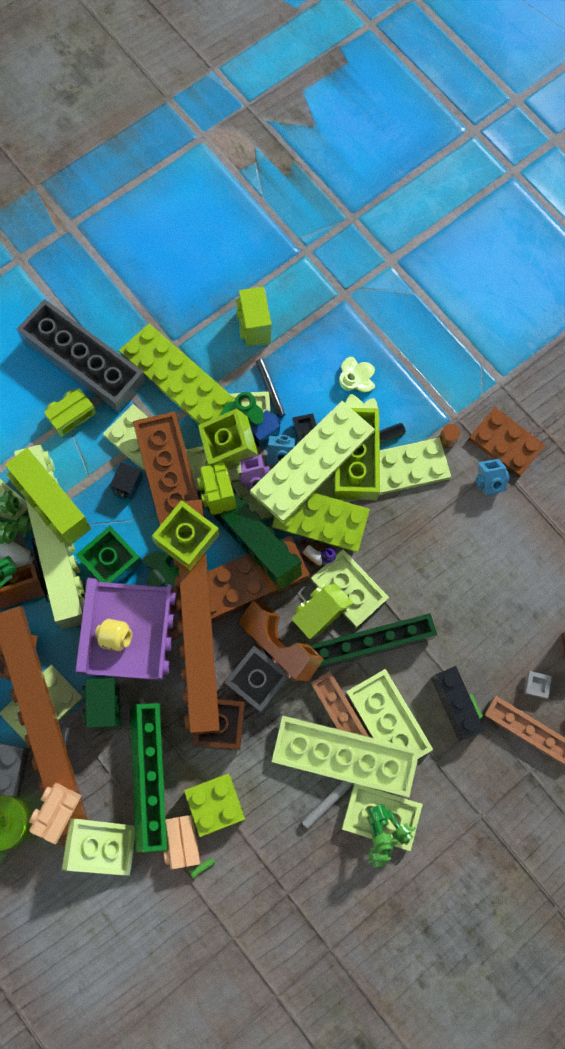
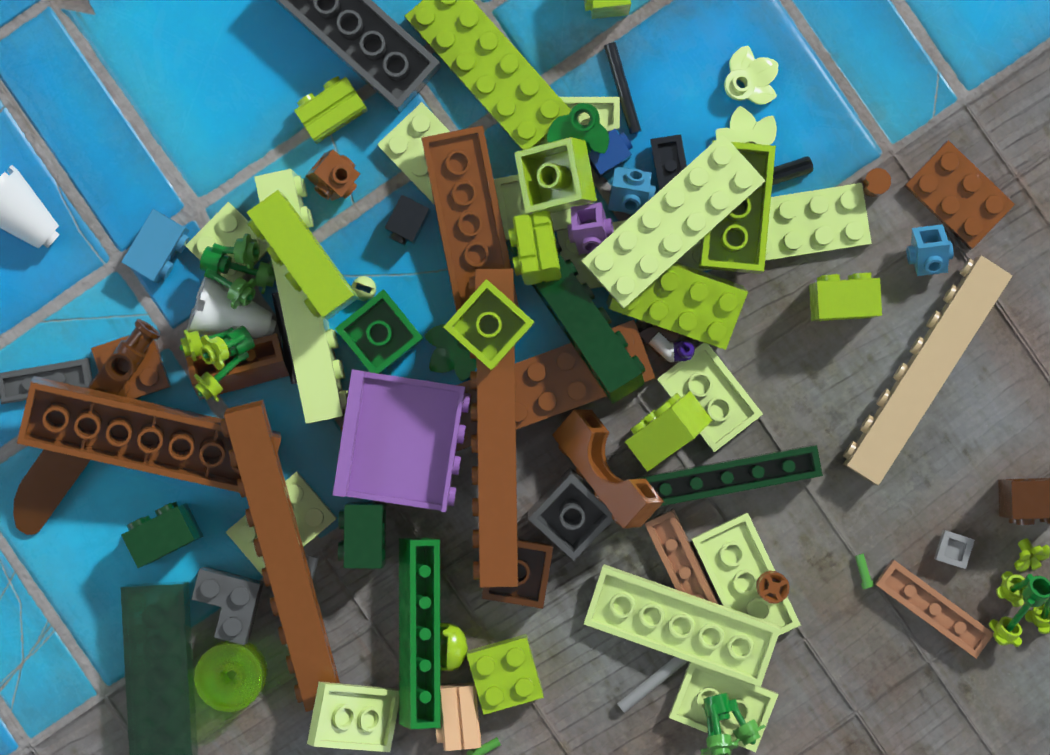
camera: 10 degrees right, 15 degrees up
light nougat brick [29,783,81,844] -> none
light yellow head [95,619,132,652] -> none
black brick [431,666,485,741] -> none
none -> dark orange brick [305,149,360,201]
none -> yellowish green hinge [351,276,377,301]
none -> lime hair [440,623,468,671]
none -> dark orange wheel [756,571,790,604]
none -> lime brick [809,273,882,322]
none -> tan brick [843,255,1013,486]

